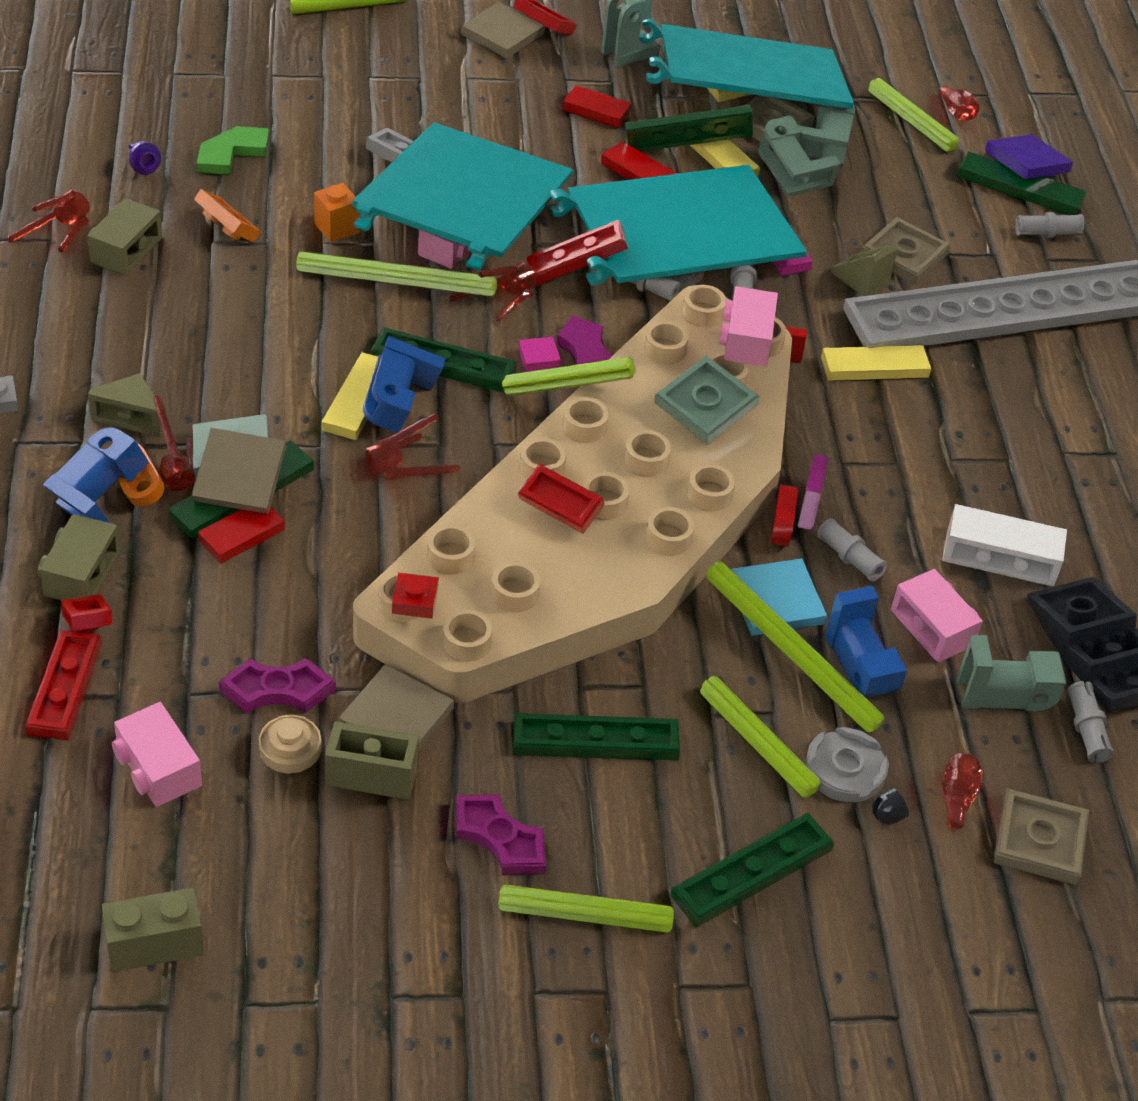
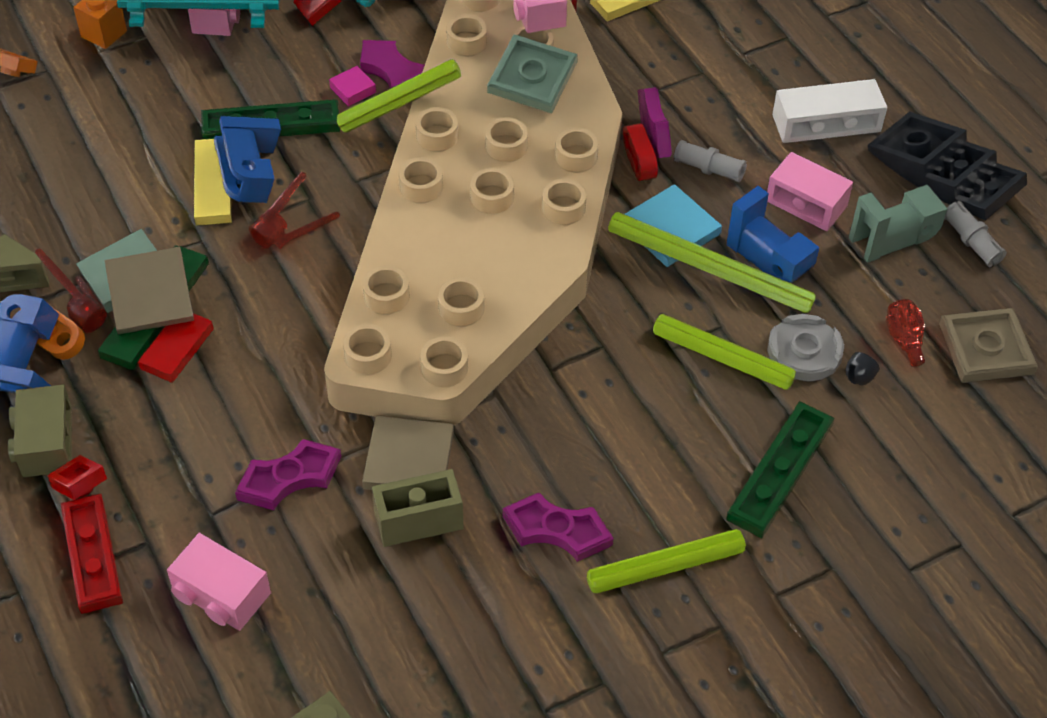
camera: 20 degrees left, 5 degrees up
tan plate [259,715,322,774] -> none
lime axle [296,251,497,297] -> none
red plate [392,572,439,619] -> none
clear red plant [449,261,537,322] -> none
dark green tile [513,713,680,761] -> none
red tile [518,463,605,534] -> none

